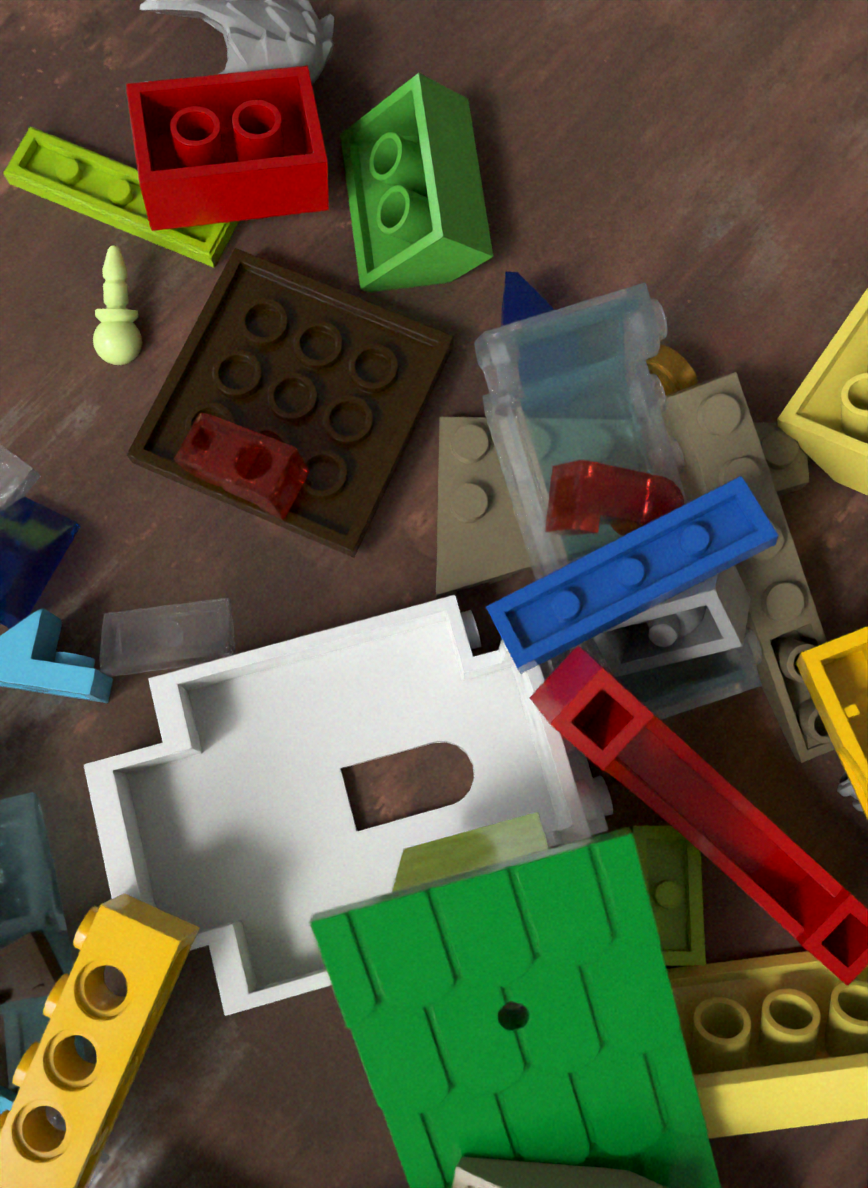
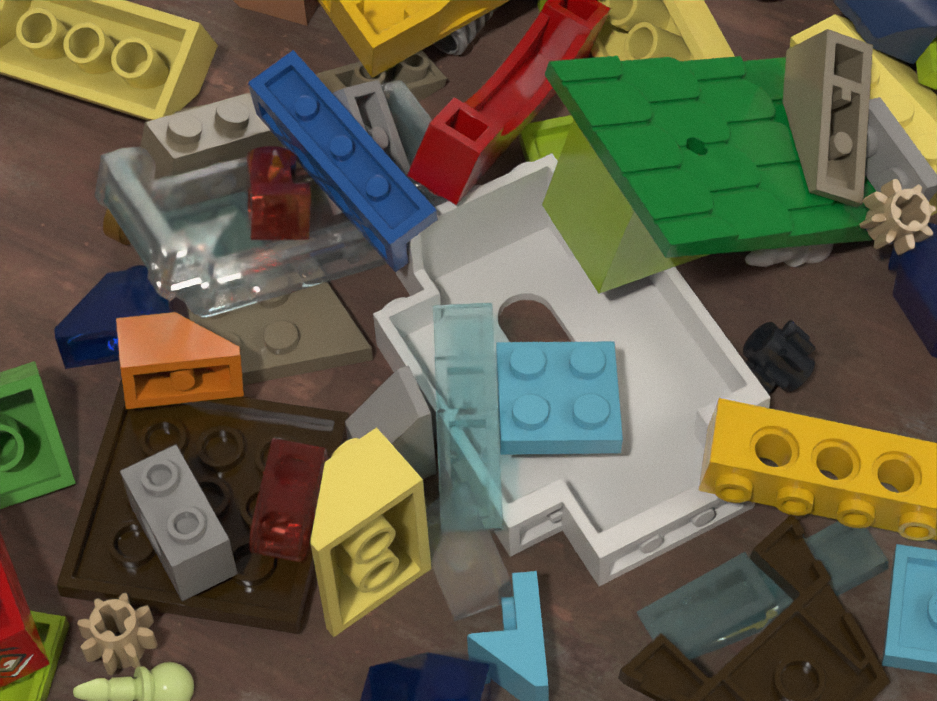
camera: 100 degrees left, 20 degrees down
none -> tan gear [77,593,157,675]
none -> orange slope [116,312,244,409]
none -> light grey brick [120,445,238,601]
none -> light yellow slope [310,427,432,637]
none -> light grey slope [345,365,436,479]
none -> clear light blue slope [433,303,503,533]
none -> medium azure plate [495,341,623,455]
none -> black gear [743,320,816,394]

